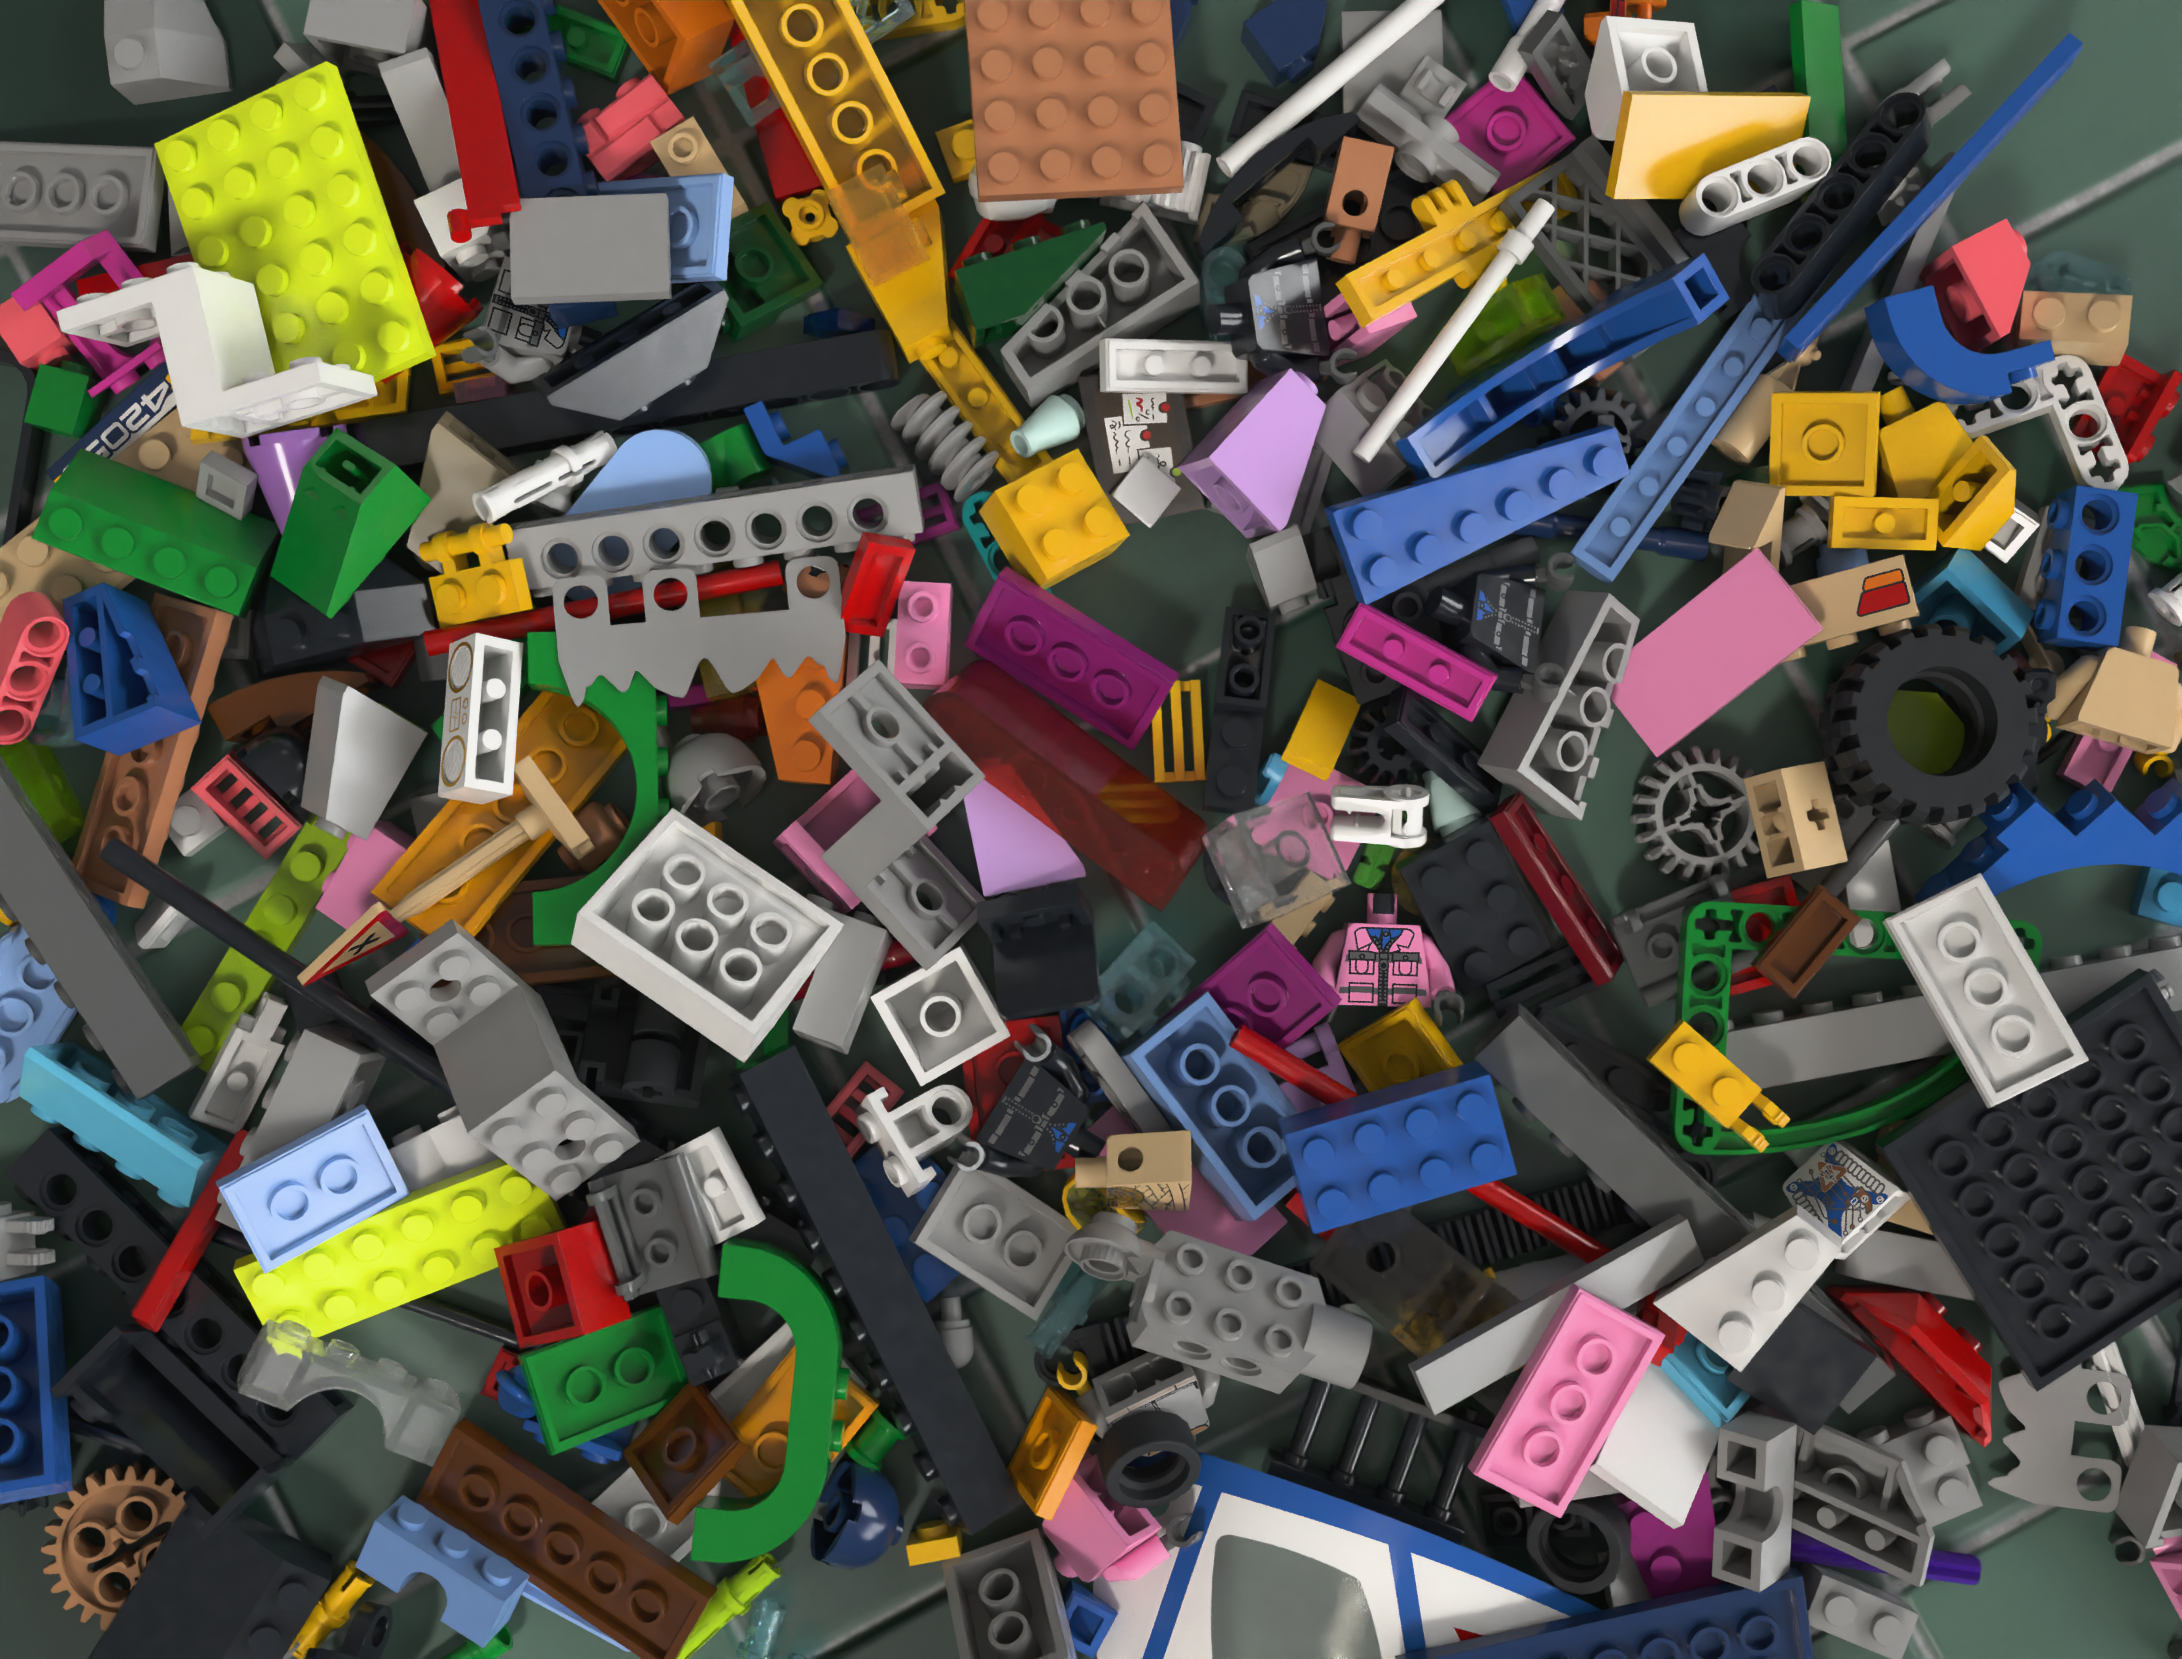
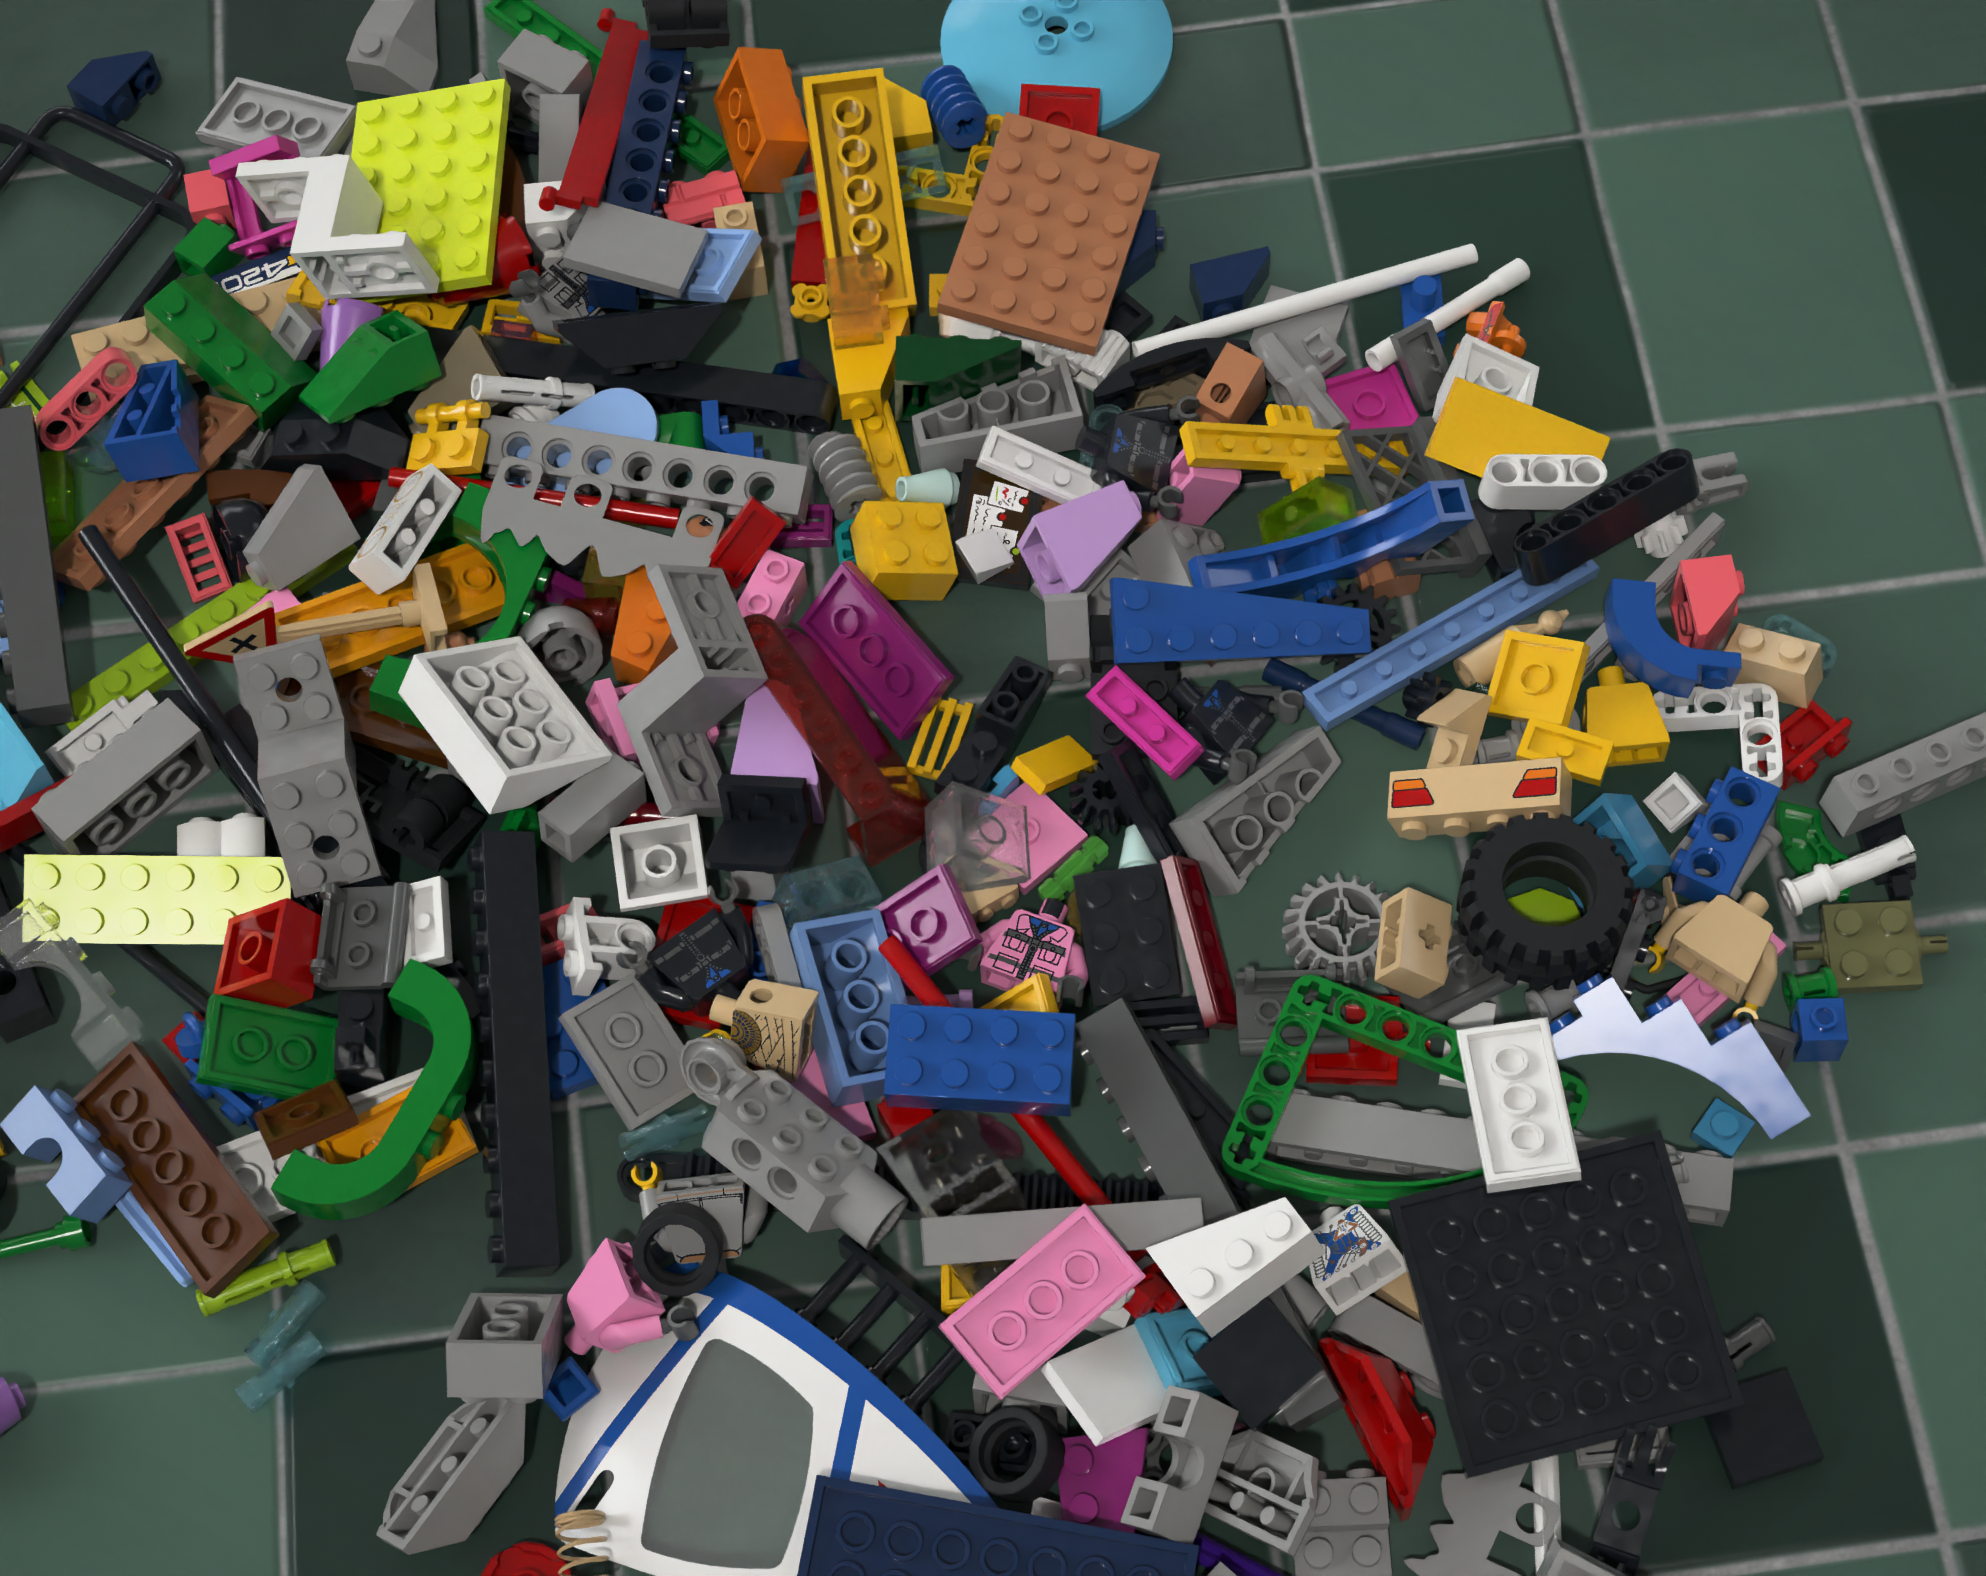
camera: 25 degrees right, 25 degrees down
white slope [135,897,189,949] -> none
white plate [169,789,230,857] -> none
light blue tile [216,1104,410,1274] -> none
dark green plate [682,201,824,344] -> none
dark blue cylinder [810,1461,904,1570] -> none
green bush [844,1404,909,1472] -> none
yellow plate [906,1520,963,1566] -> none
light grey cylinder [934,1296,974,1369] -> none
light orange tile [1007,1385,1098,1521] -> none
white piece [1330,784,1429,848] -> none
white bar [1353,198,1555,463] -> none
bright pink tile [1610,548,1824,757] -> none
yellow hinge [1646,1020,1790,1153] -> none
reddish brown tile [1750,885,1861,999] -> none
blue tile [1776,32,2083,363] -> none
green tile [1789,0,1847,208] -> none
yellow slope [1927,435,2017,551] -> none

